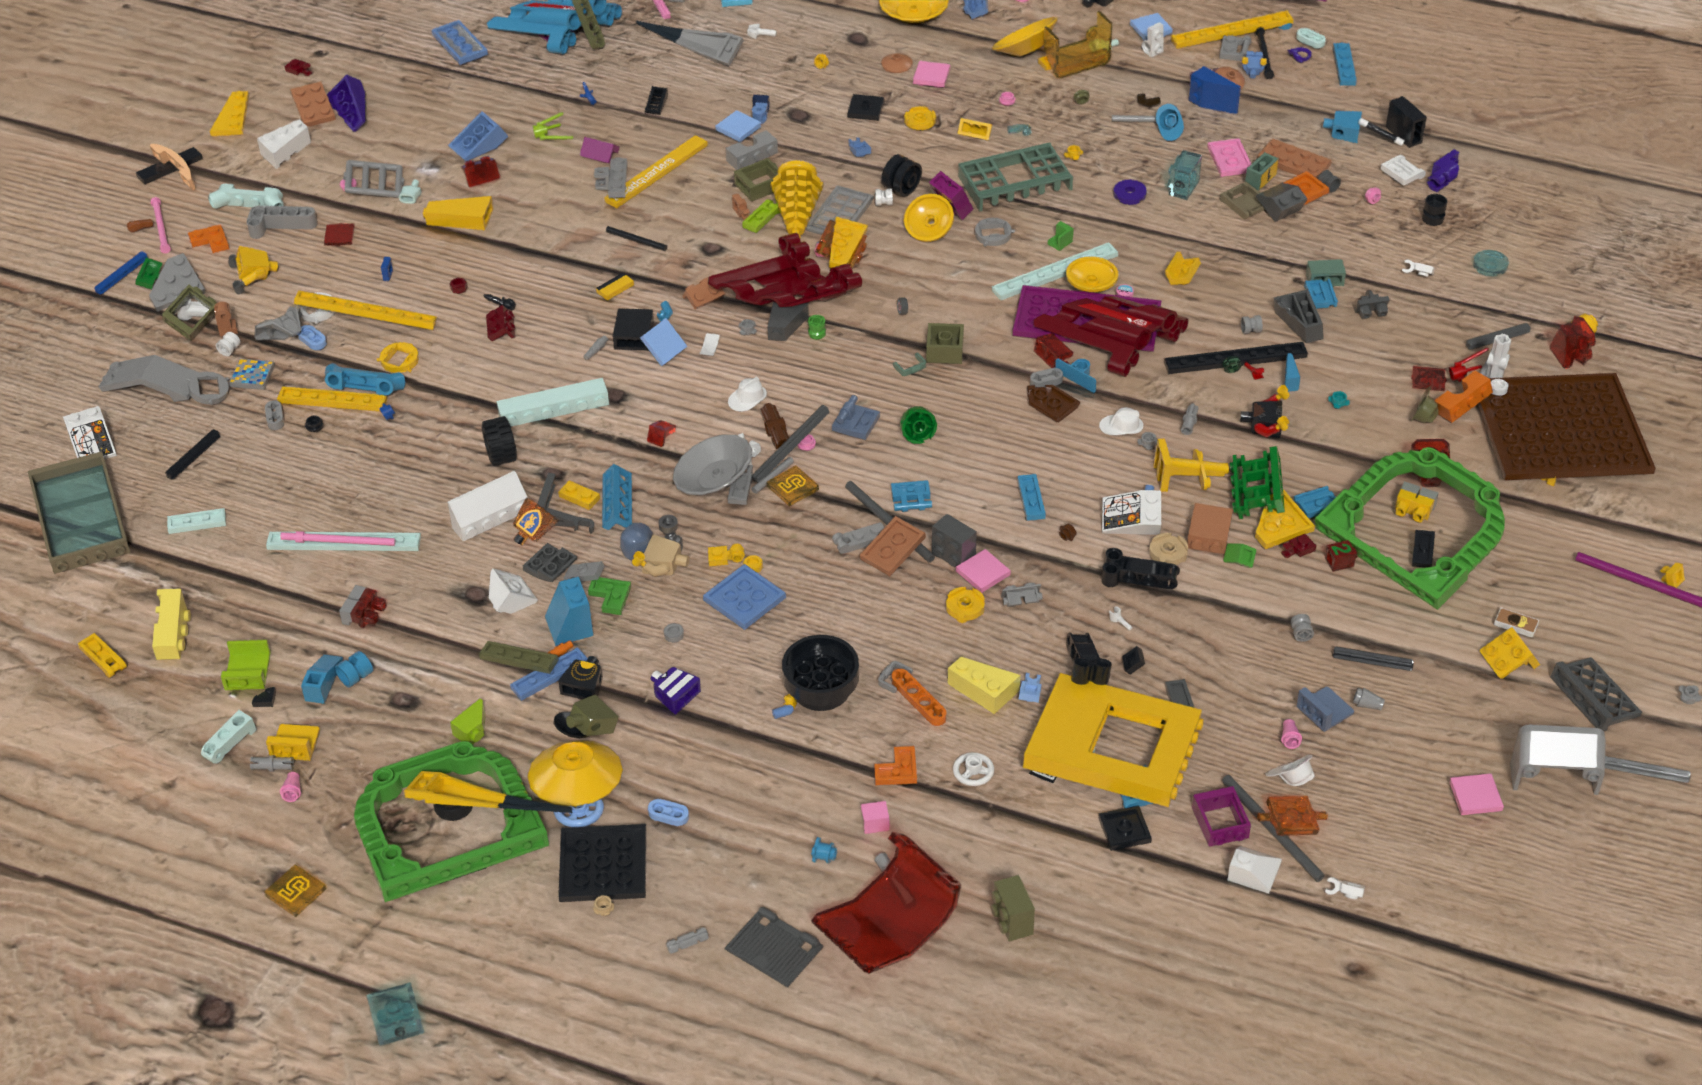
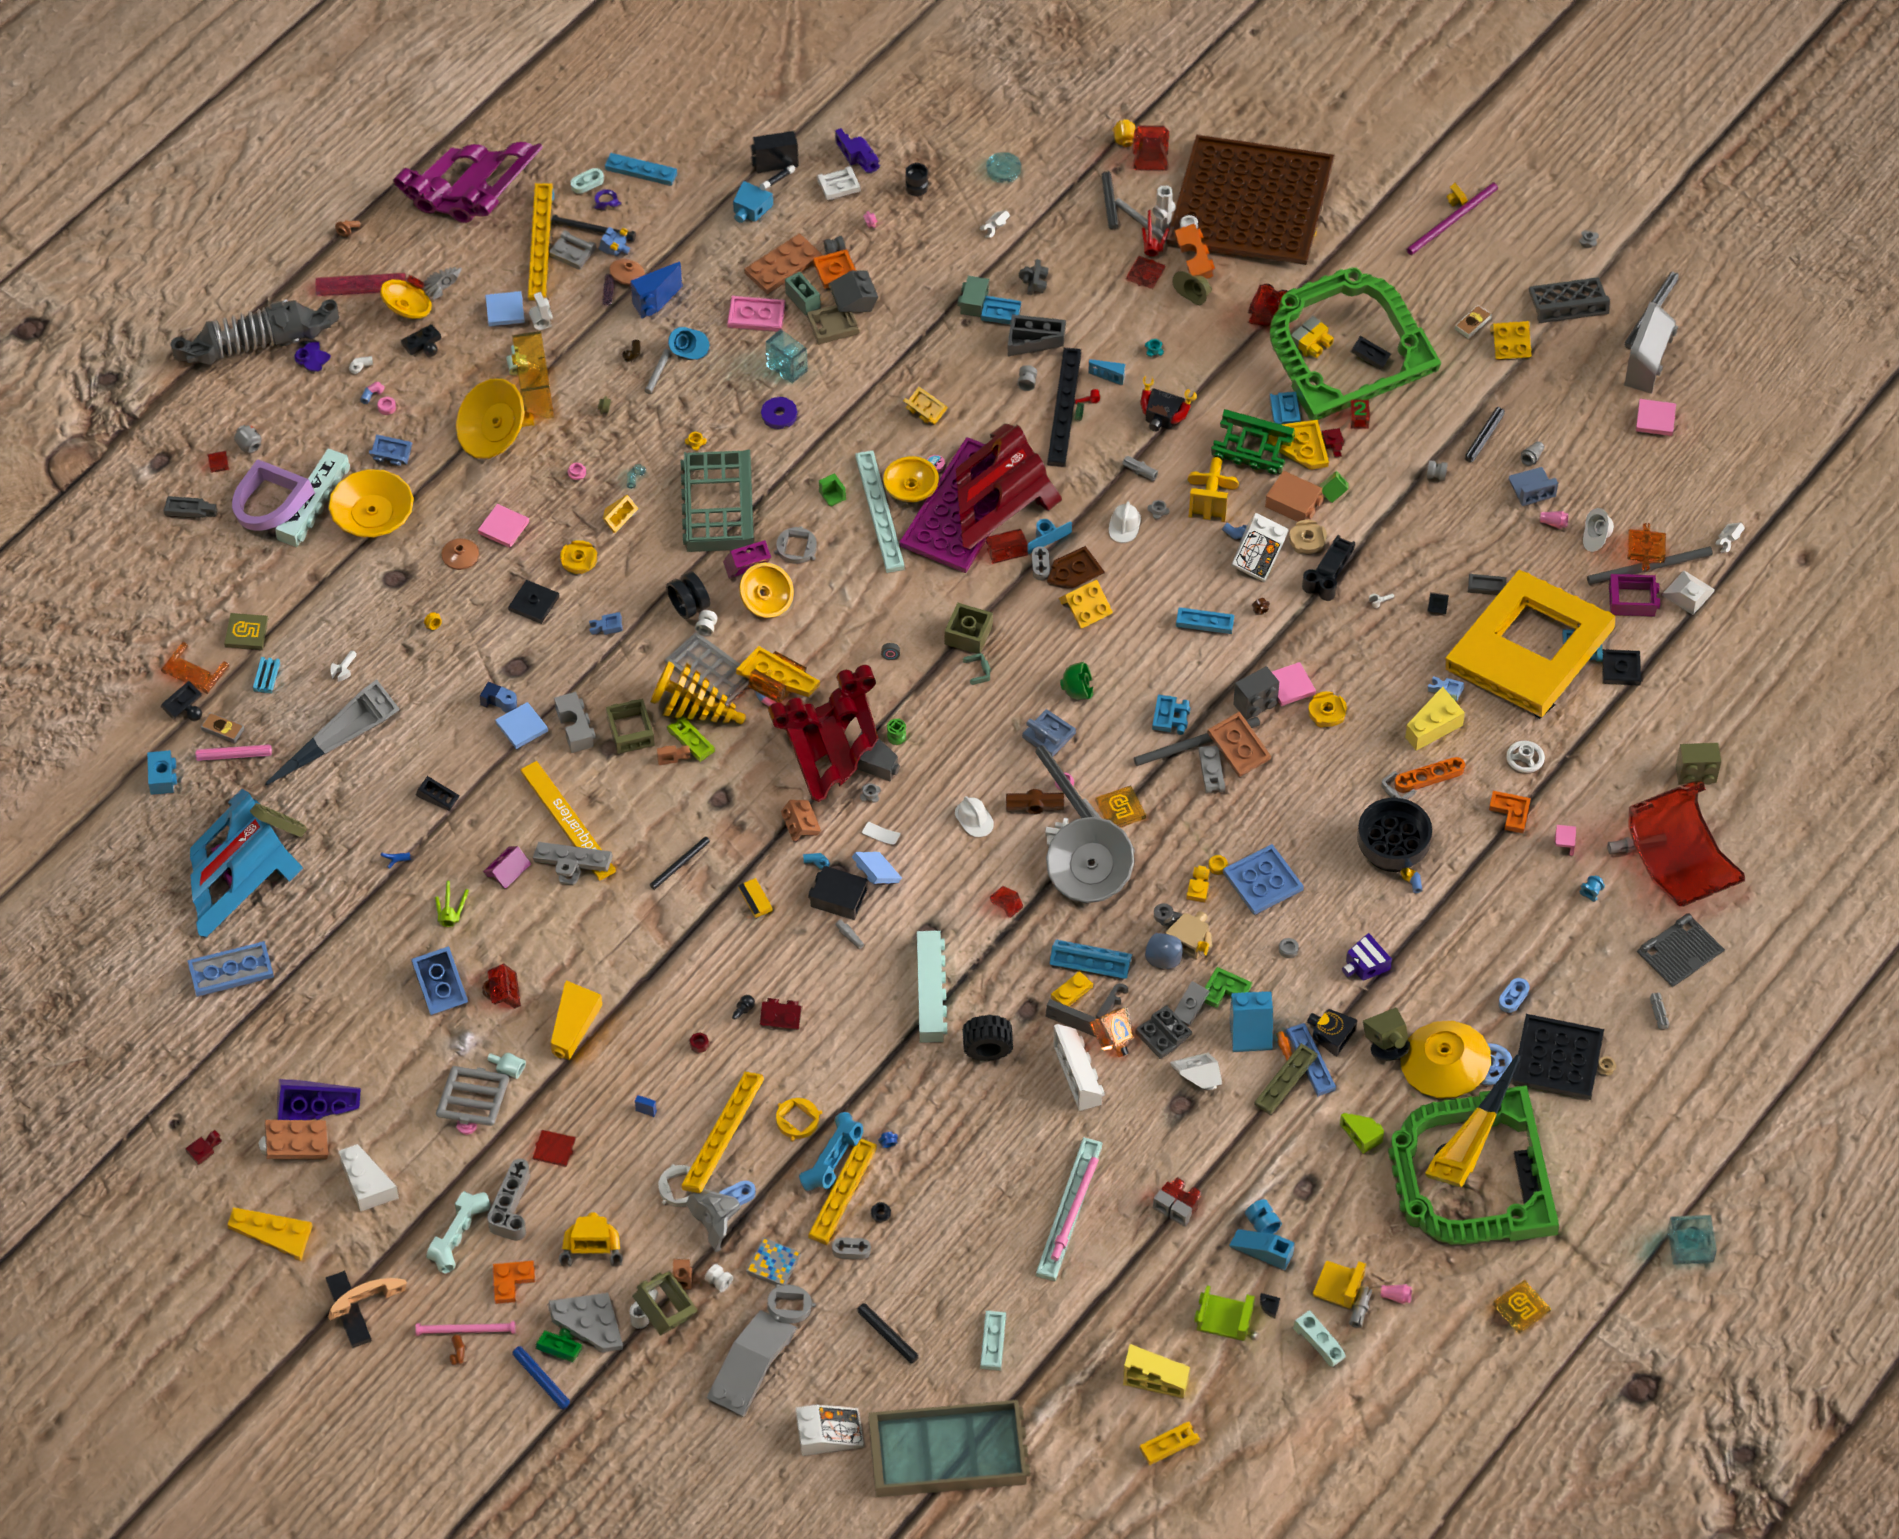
camera: 75 degrees left, 10 degrees up
light grey hinge [1001,583,1043,607] -> none
black piece [1066,632,1112,685] -> none
none -> yellow bracket [1059,580,1113,629]

